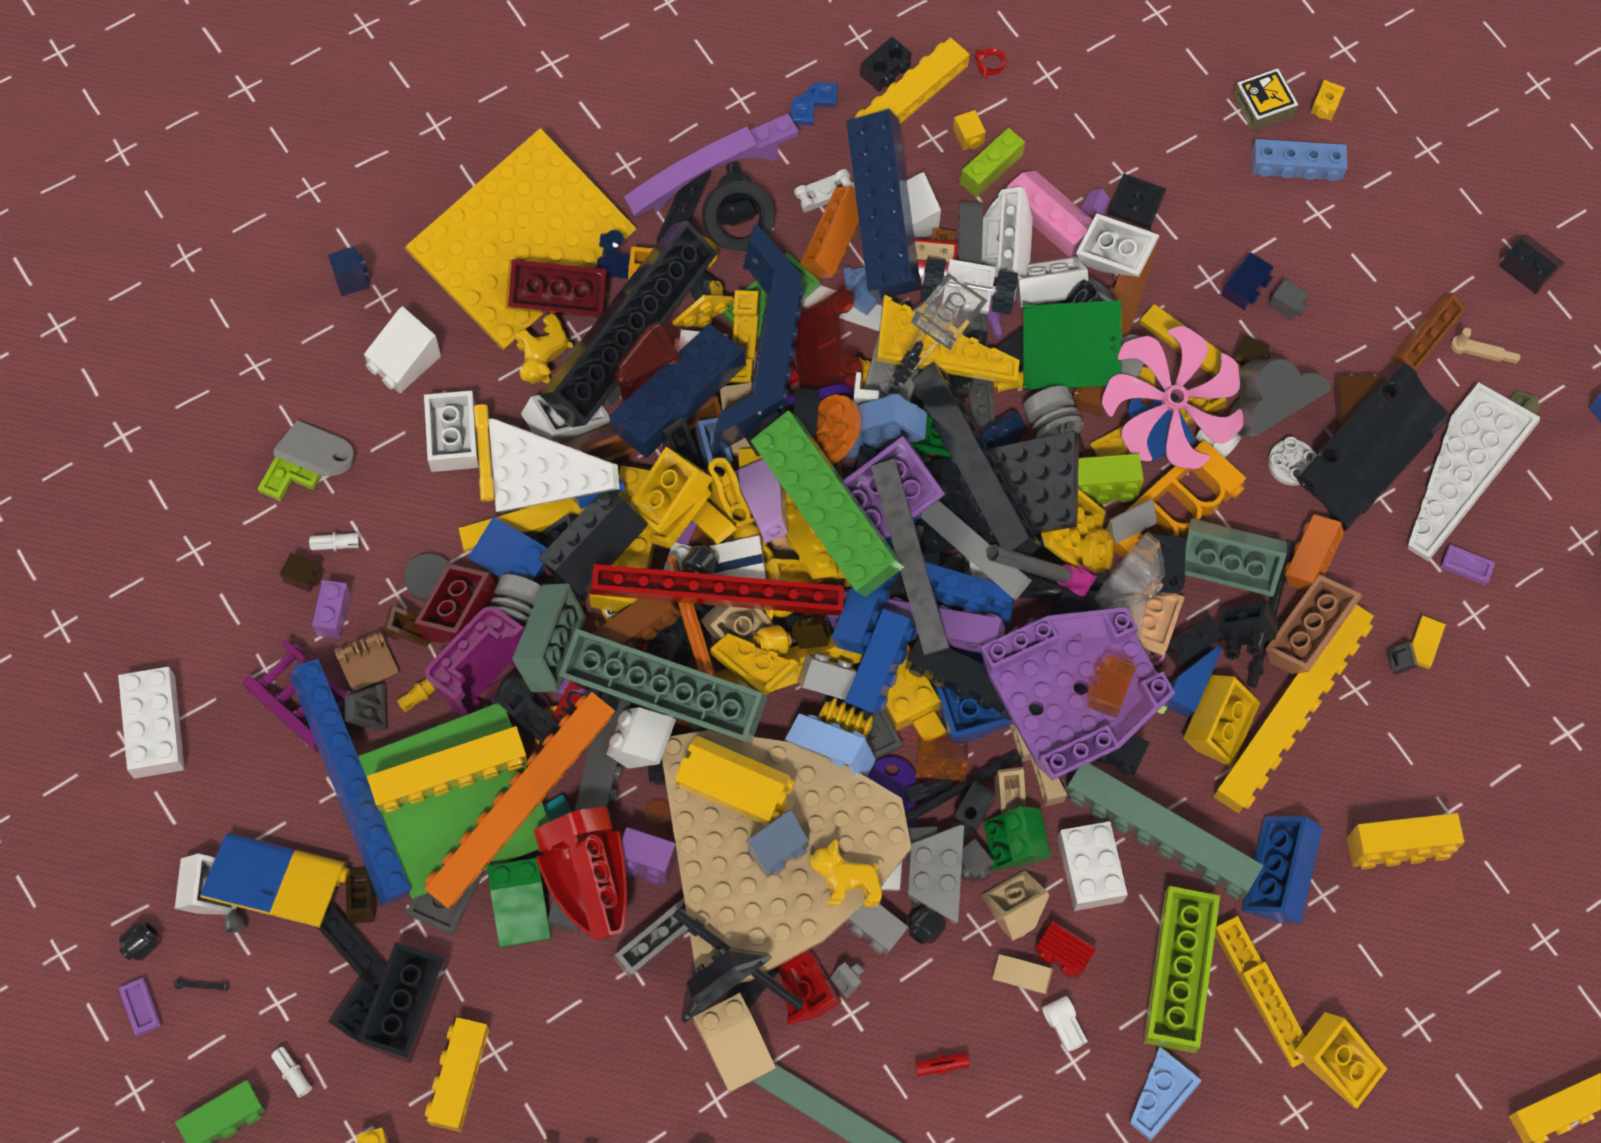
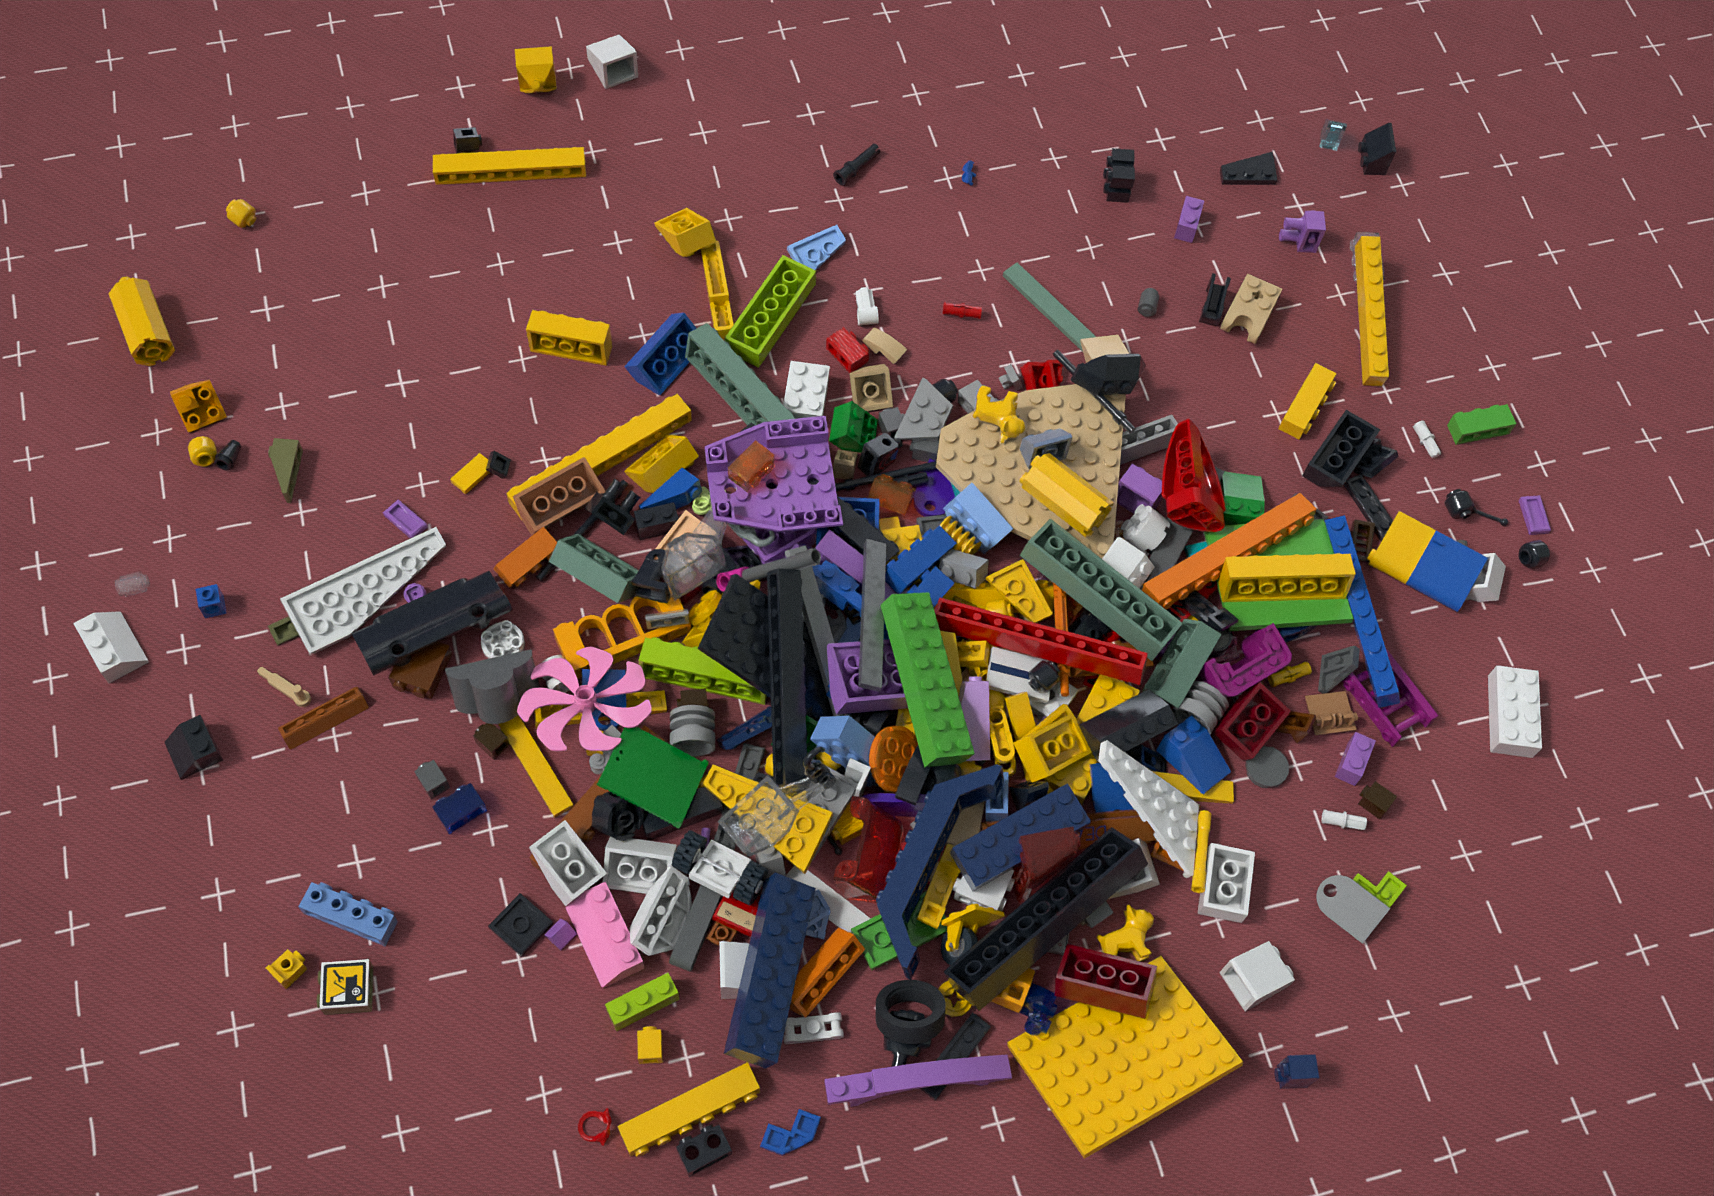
camera: 165 degrees left, 5 degrees down
none -> medium lavender tile [404,583,427,603]
none -> white brick [1121,504,1170,553]
none -> black head [1444,489,1475,520]

